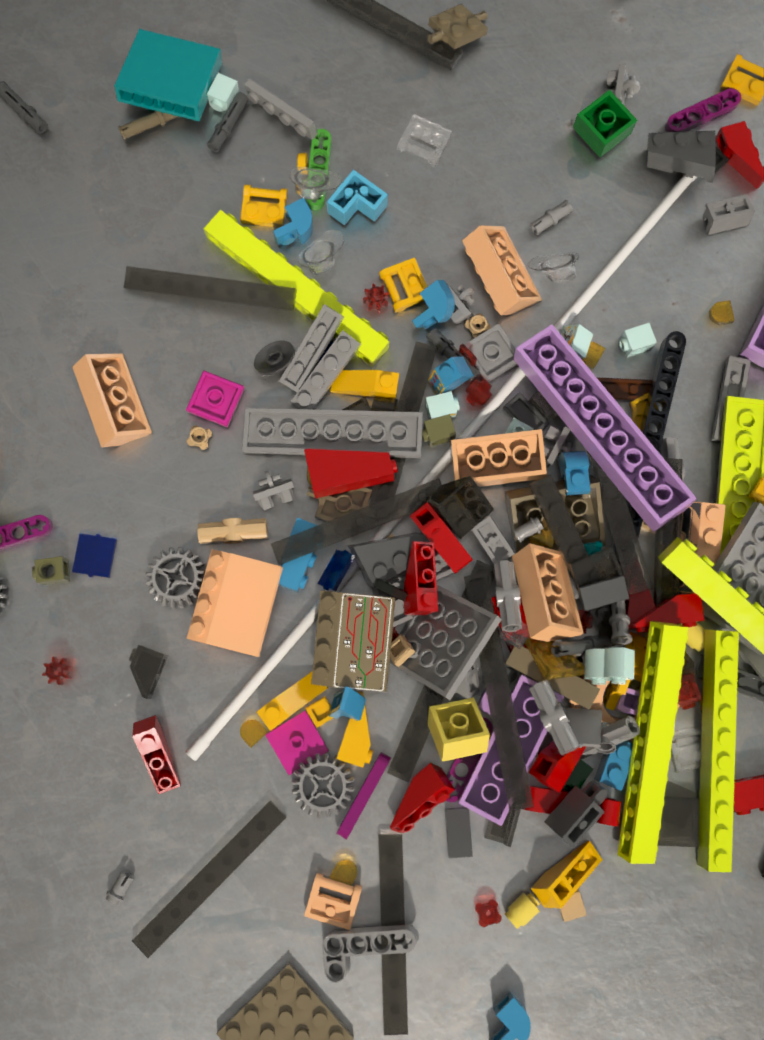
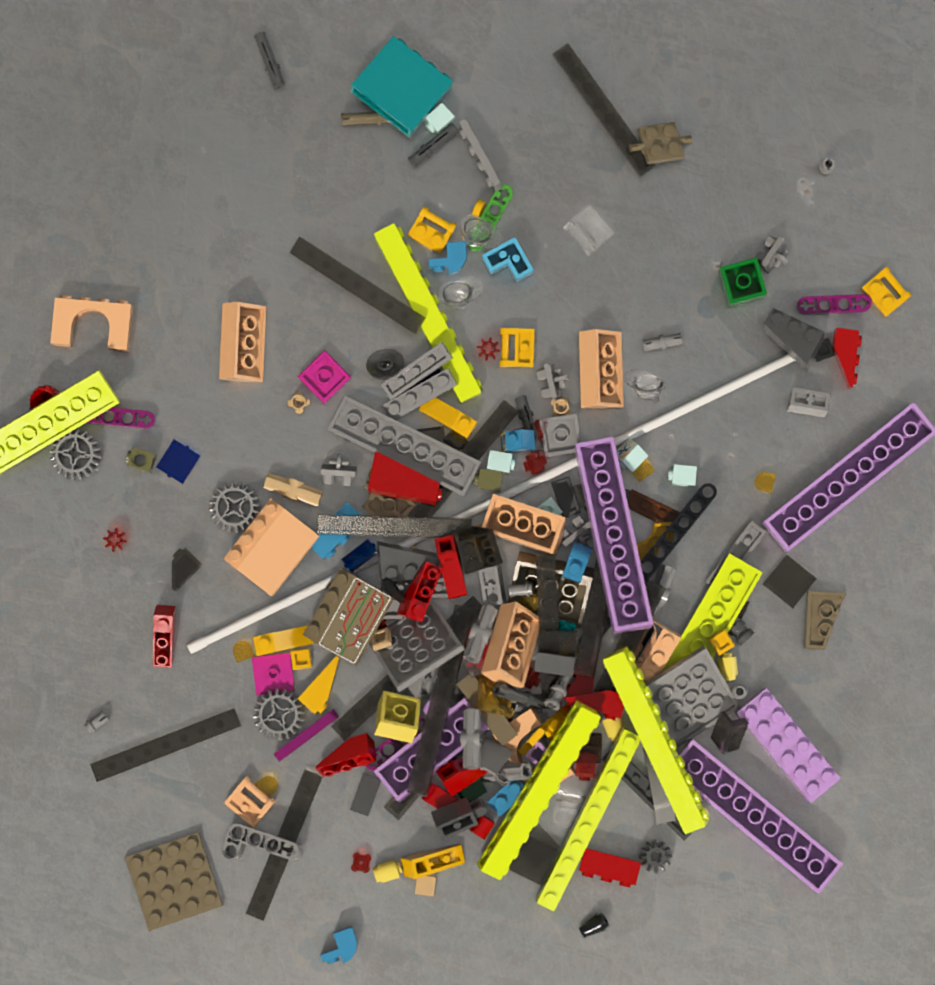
camera: 30 degrees right, 5 degrees up
dark azure slope [329,686,366,721] -> none
dark azure brick [412,280,455,329] -> none
light aqua brick [584,647,635,685] -> none

